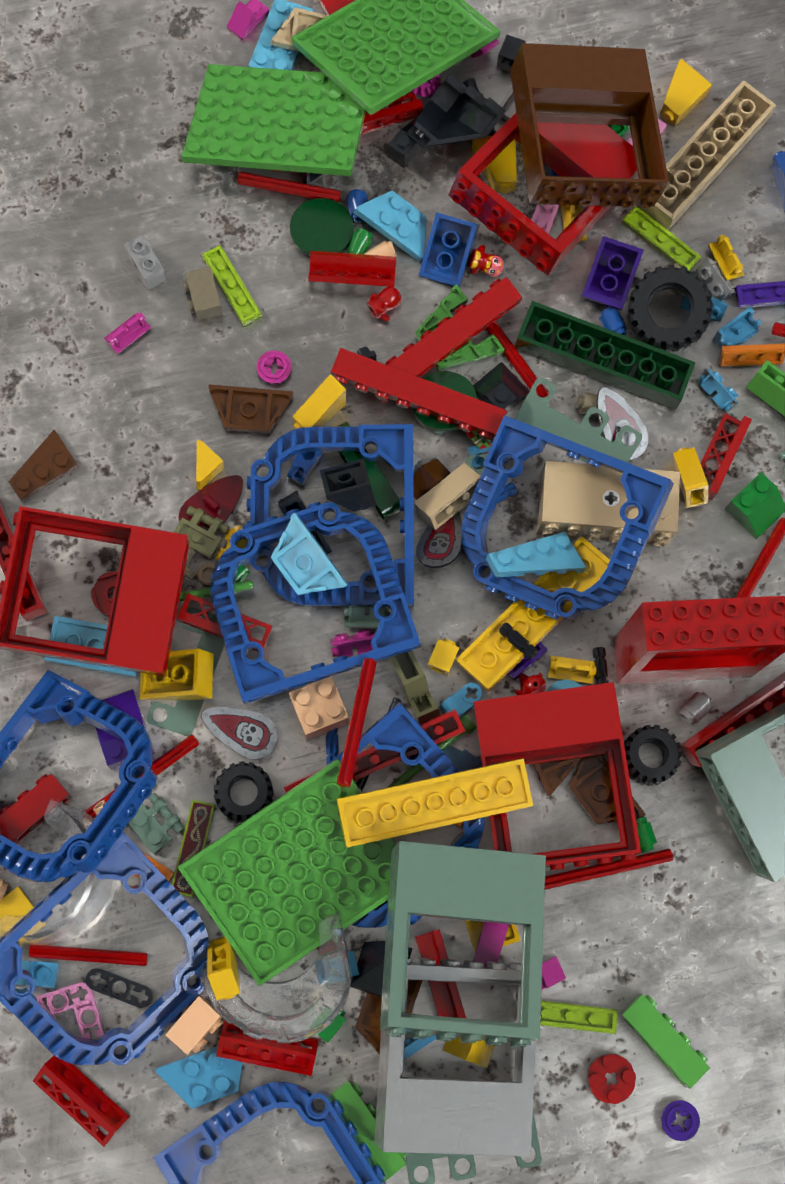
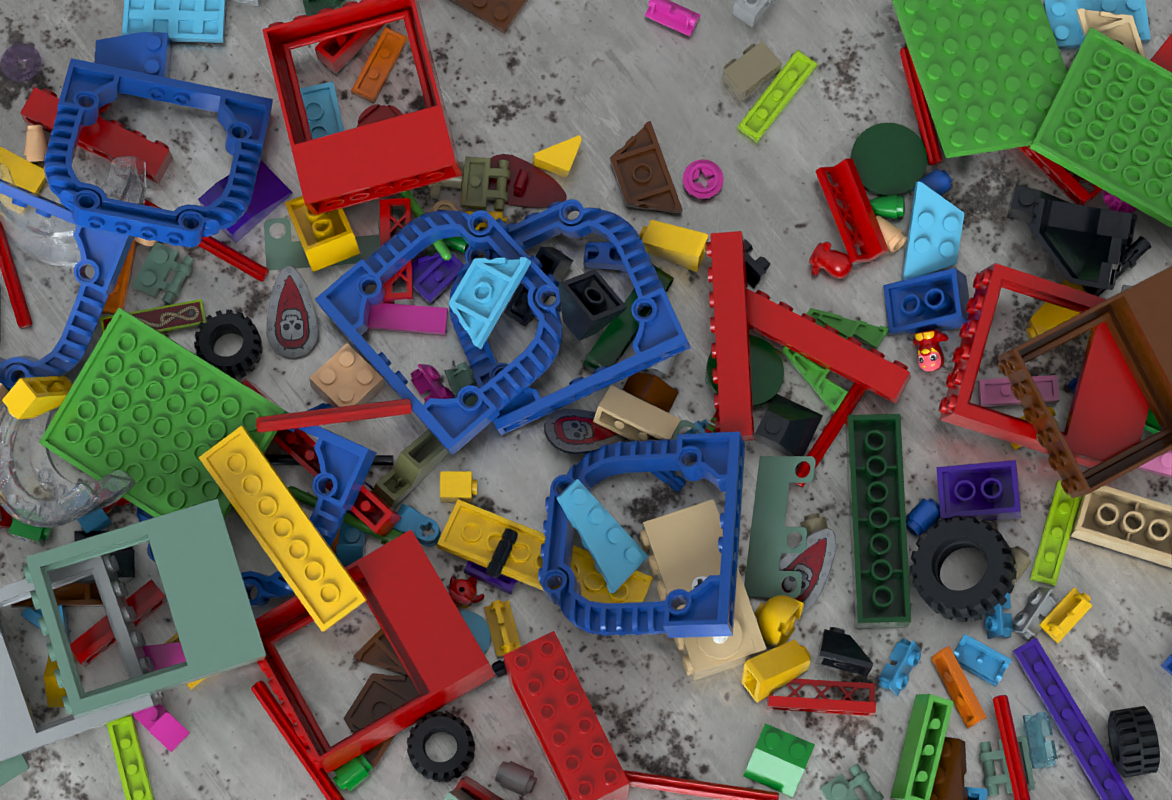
camera: 75 degrees right, 0 degrees up
none -> orange tile [351,27,408,104]
none -> dark pink tile [368,303,448,335]
none -> dark purple wing [403,251,464,304]
none -> yellow cylinder [754,595,804,648]
none -> black slope [816,627,873,676]

